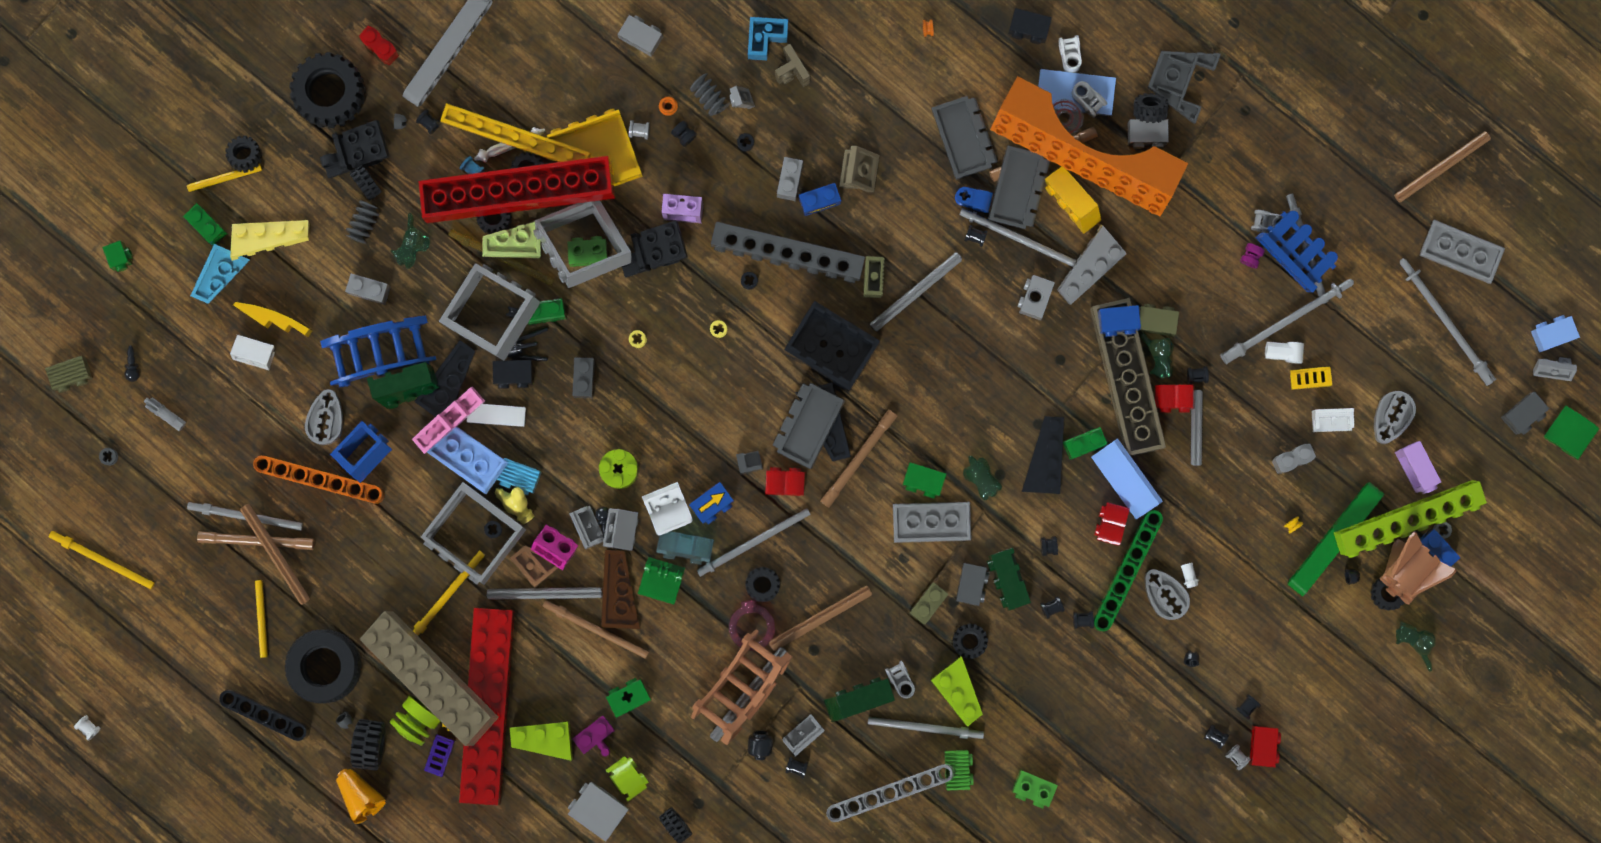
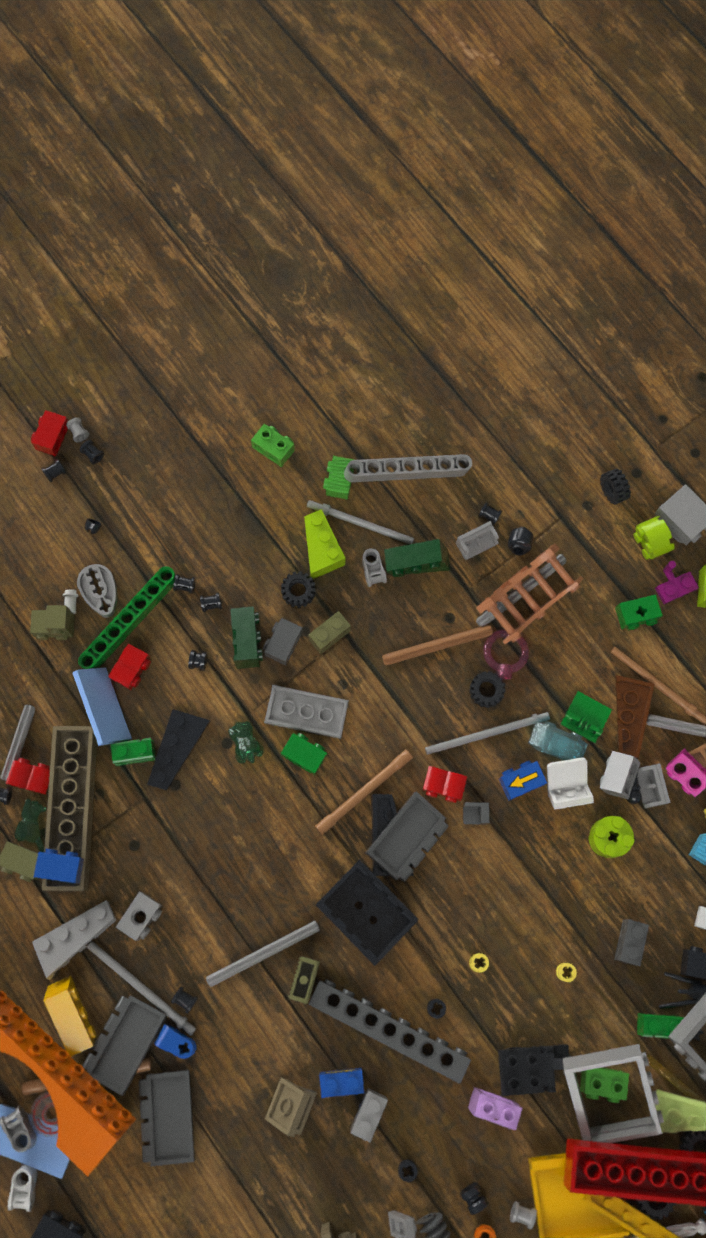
camera: 170 degrees left, 10 degrees down
none -> olive brick [30,605,75,640]

